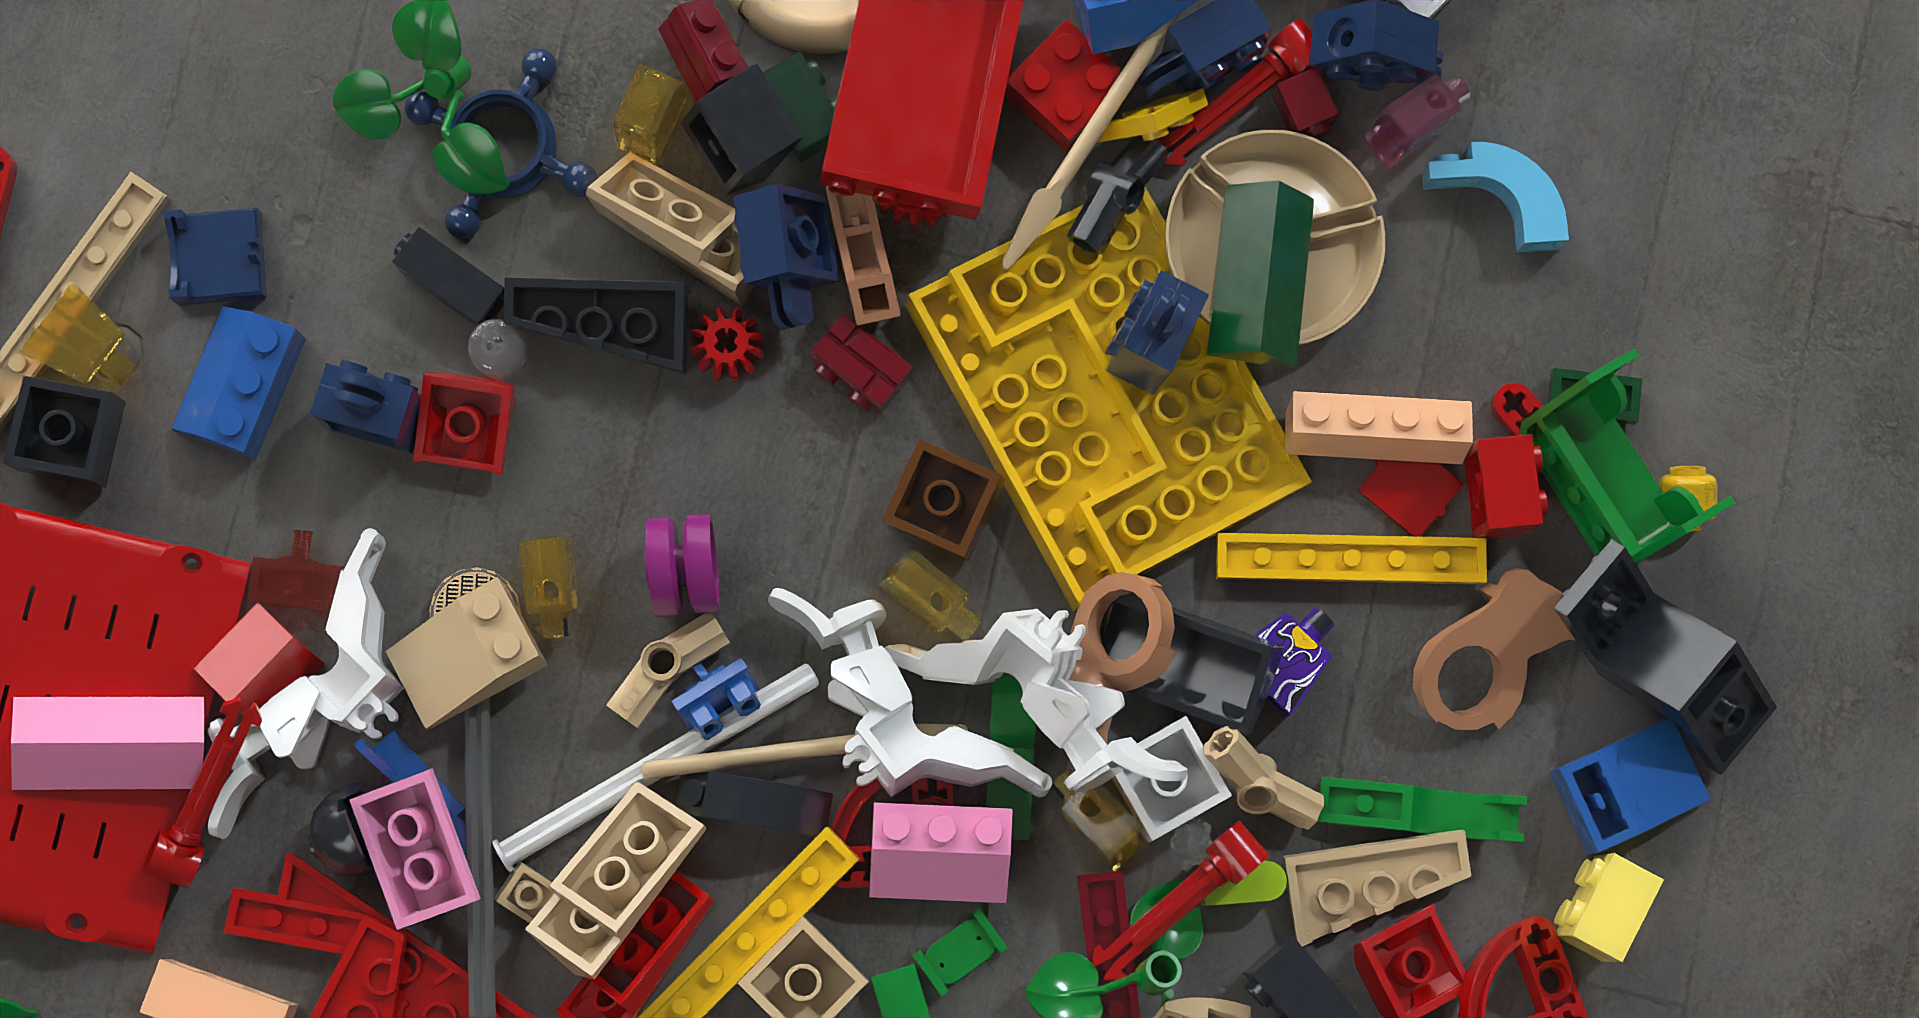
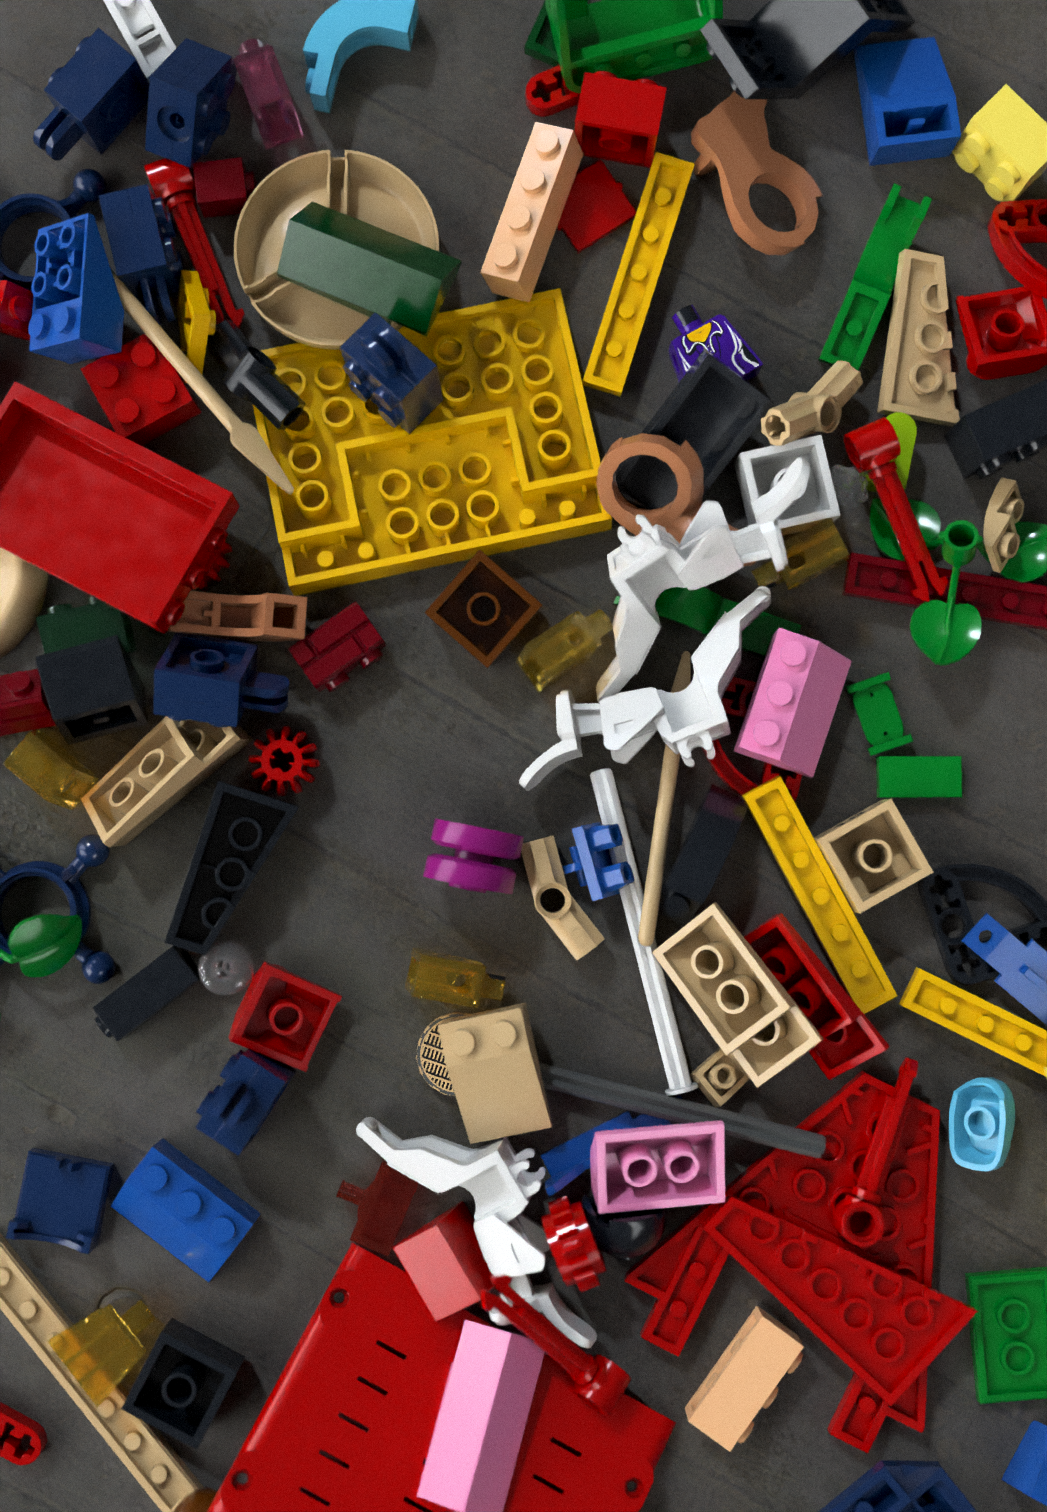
camera: 70 degrees left, 5 degrees up
none -> red gear [541,1195,607,1292]

